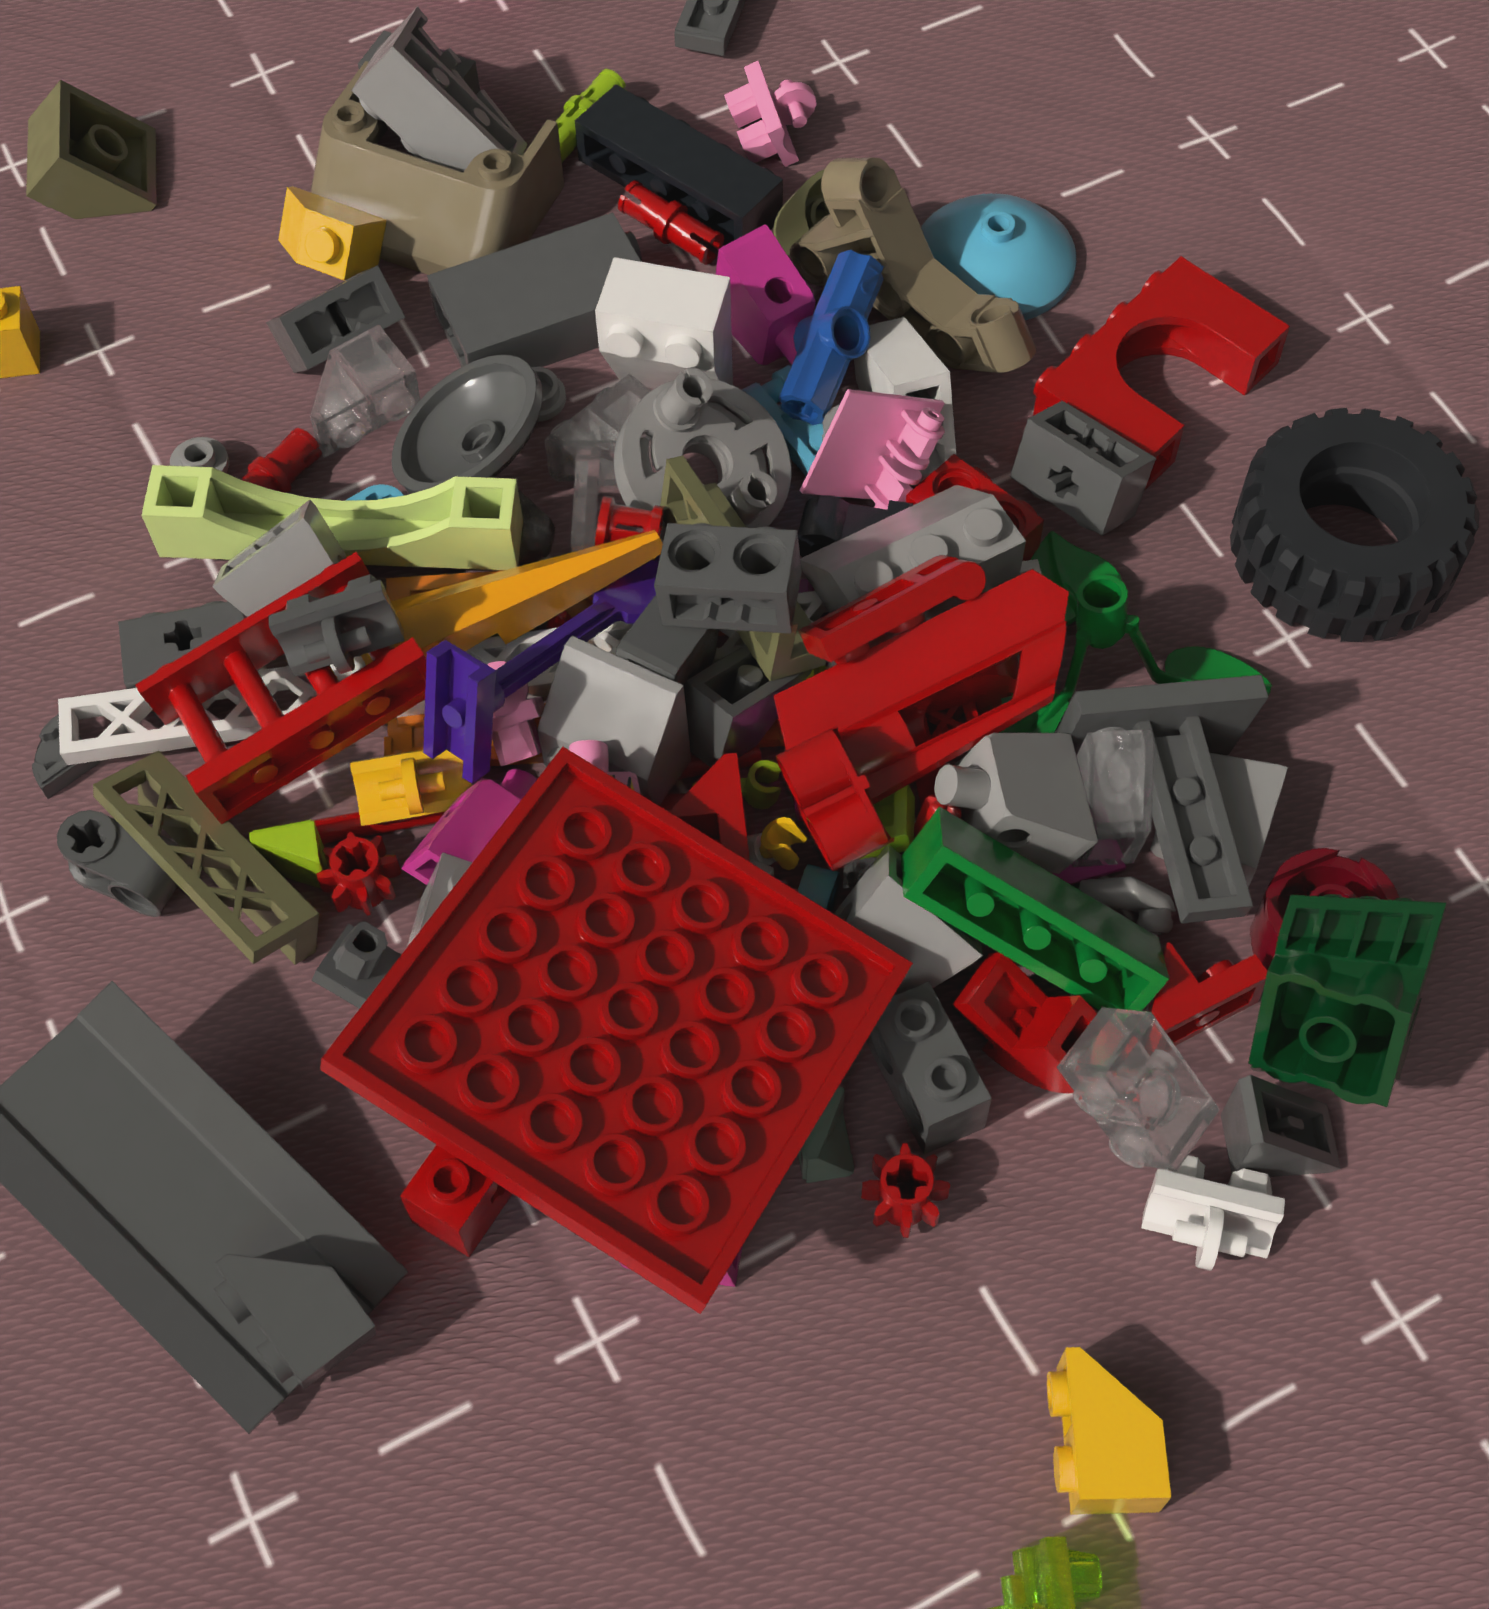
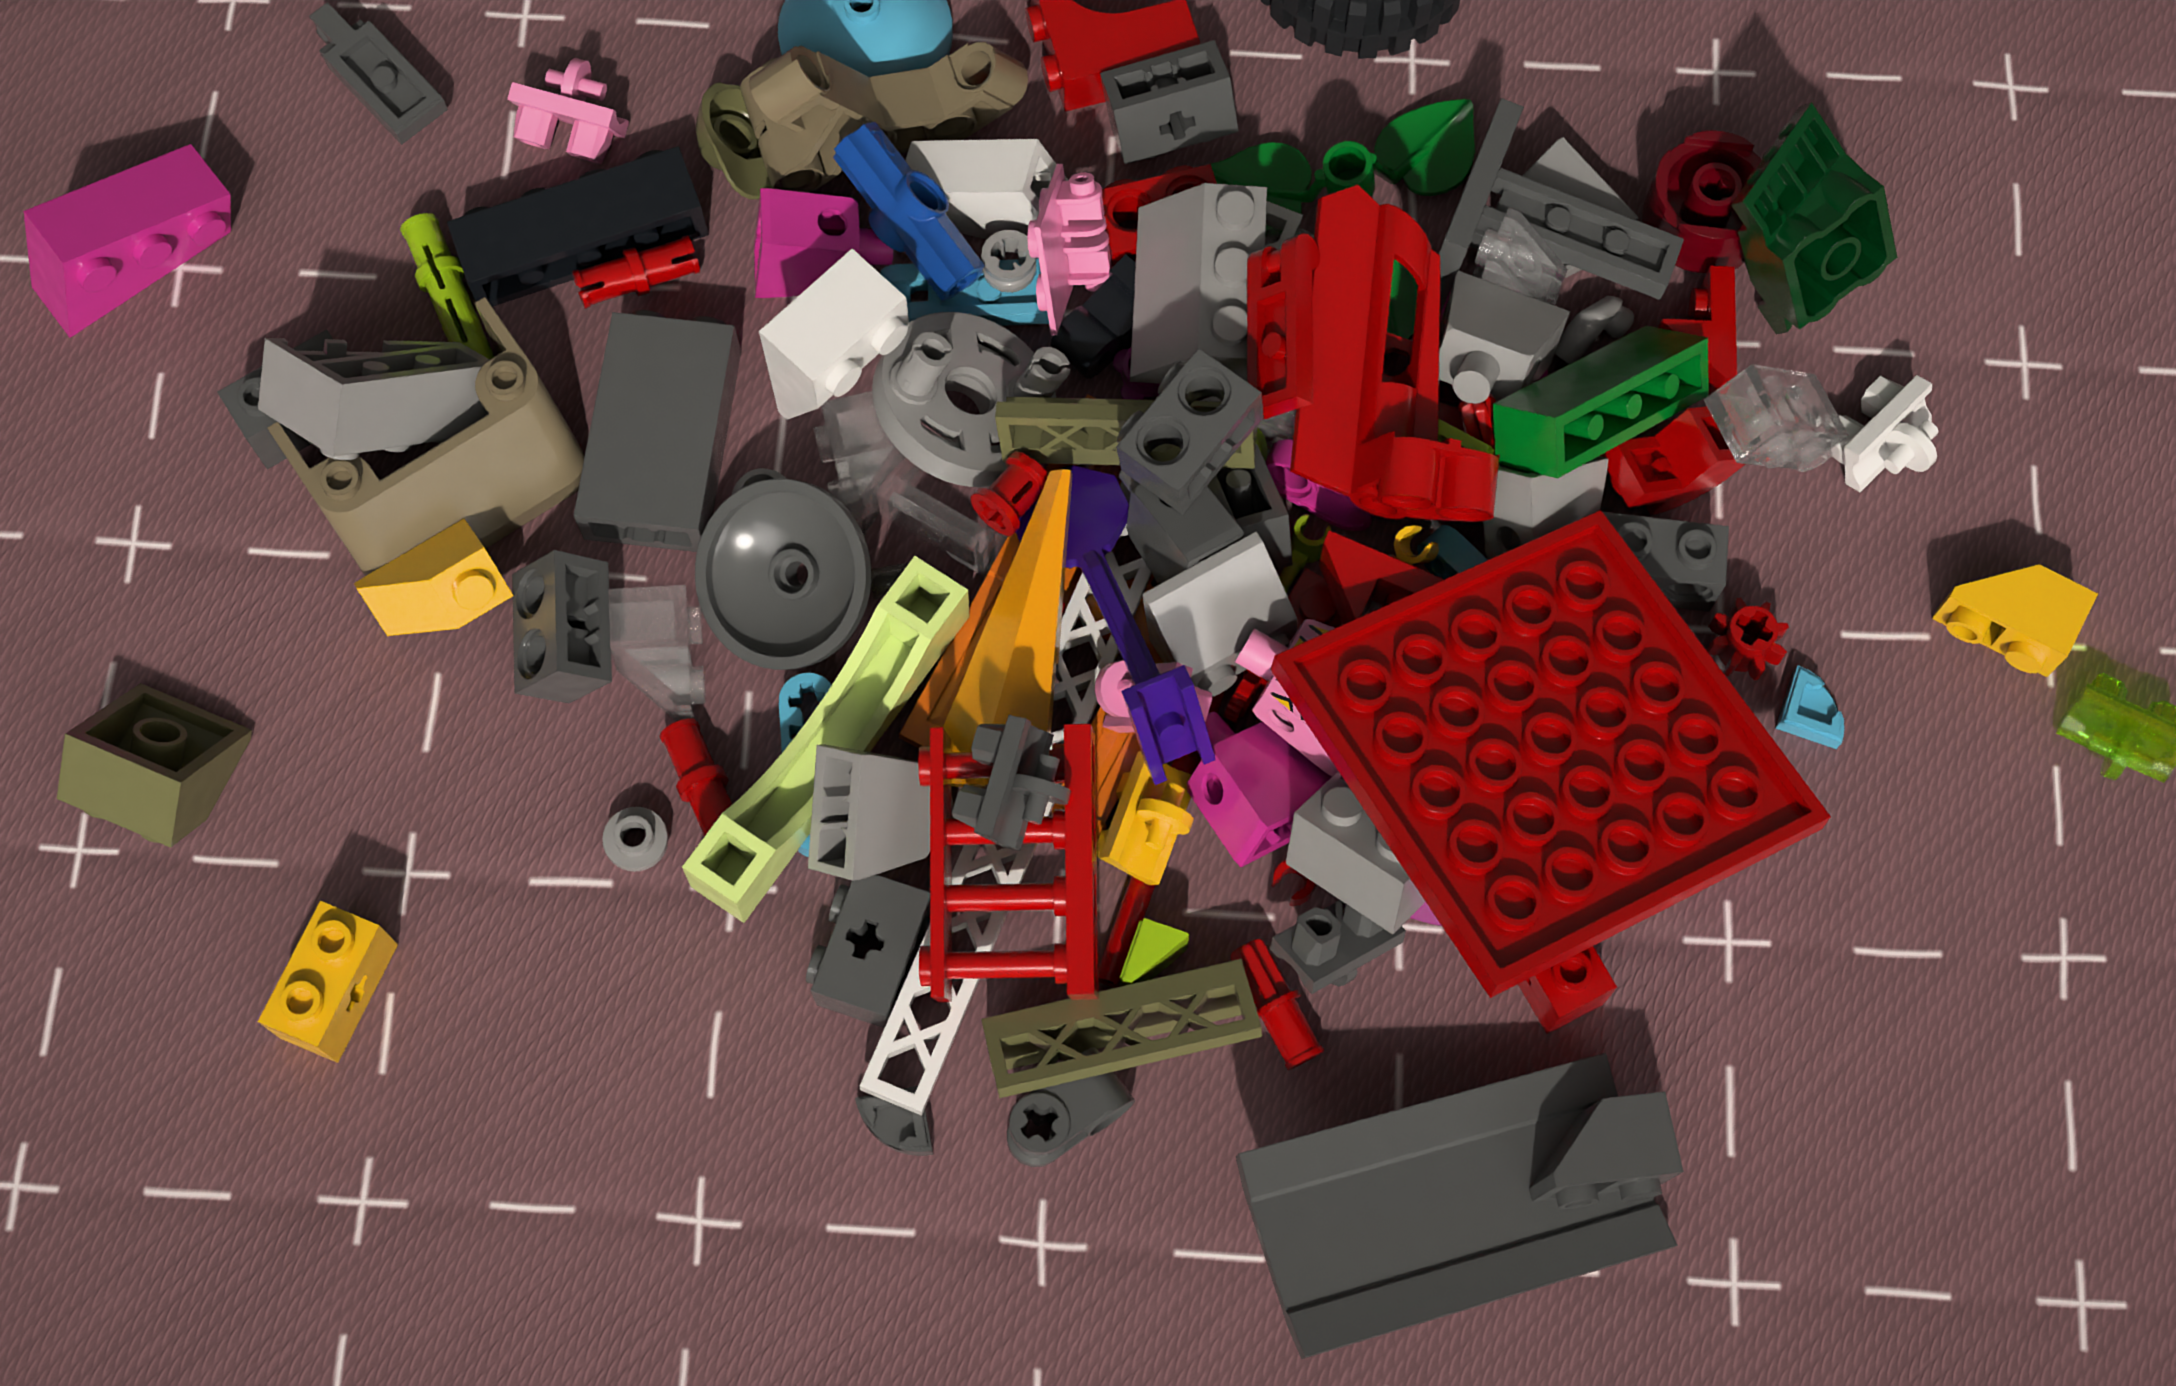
camera: 60 degrees left, 10 degrees up
red gear [316,832,402,916] -> none
dark grey slope [1221,1075,1341,1177] -> none
none -> red axle [1230,939,1325,1071]
none -> medium azure tile [1775,665,1844,749]

